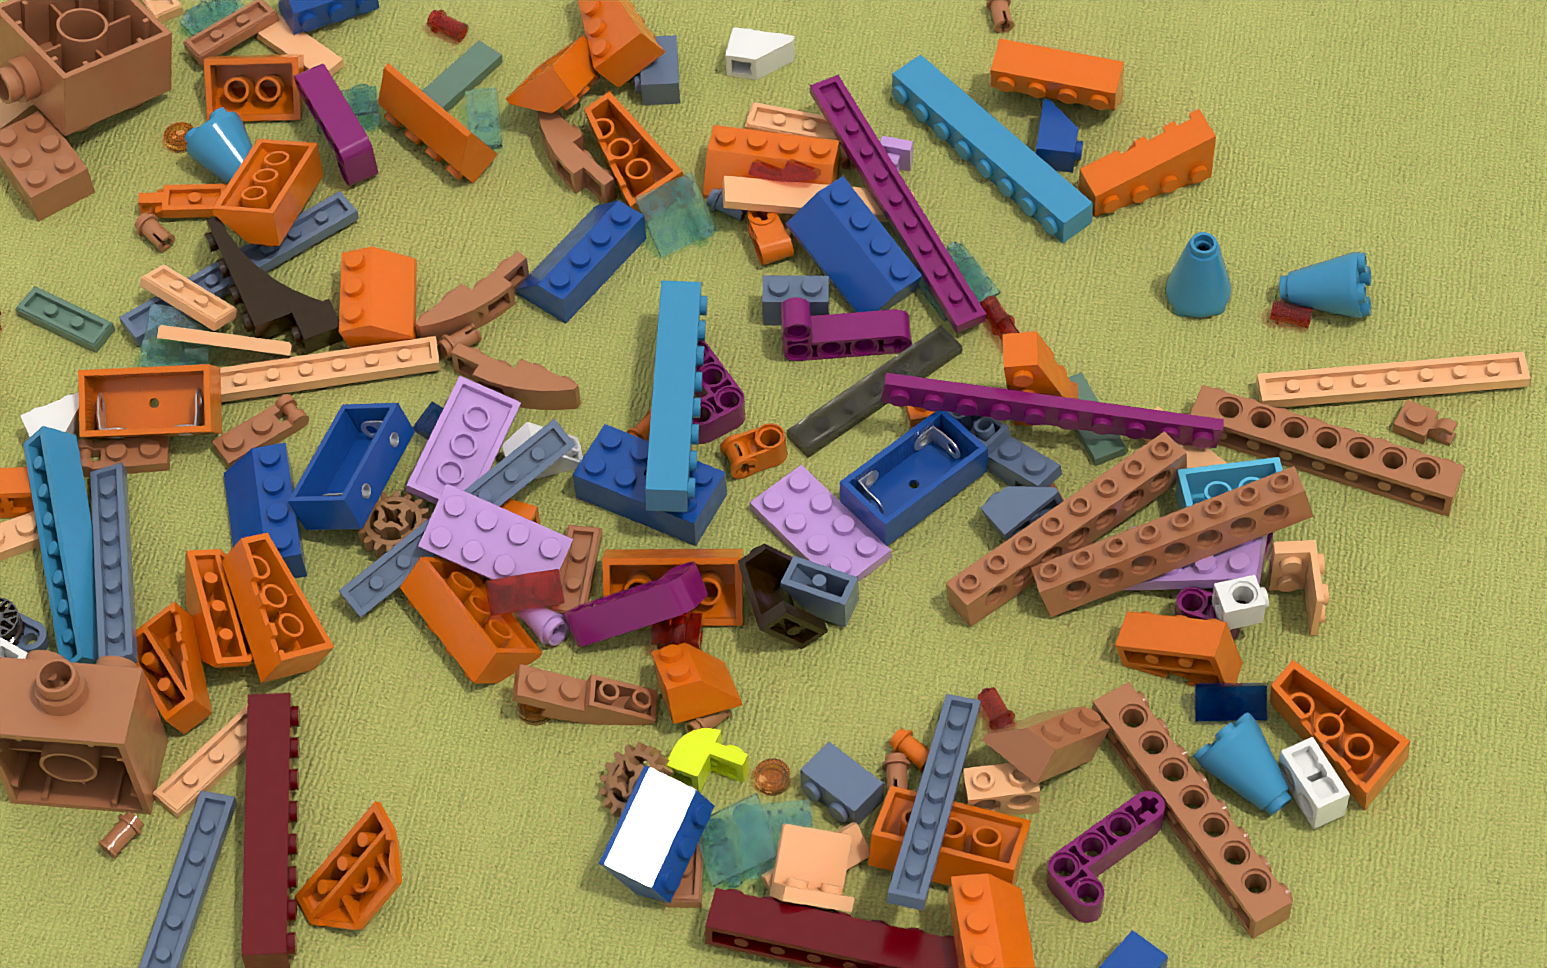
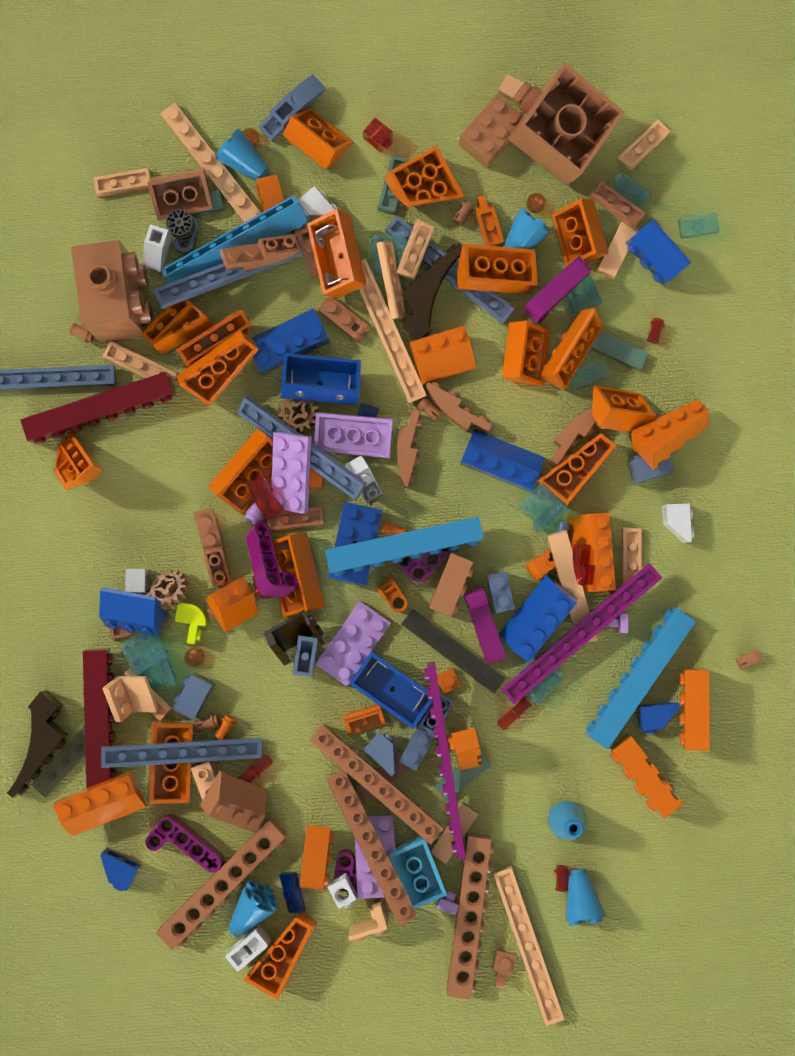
camera: 75 degrees right, 30 degrees up
none -> white brick [125,569,149,595]
none -> nougat slope [220,234,301,271]
none -> orange hinge [343,704,386,736]
none -> orange wedge [384,145,465,207]
none -> nougat brick [428,553,475,617]
none -> lavender tile [435,891,459,915]
none -> orange slope [502,321,550,386]

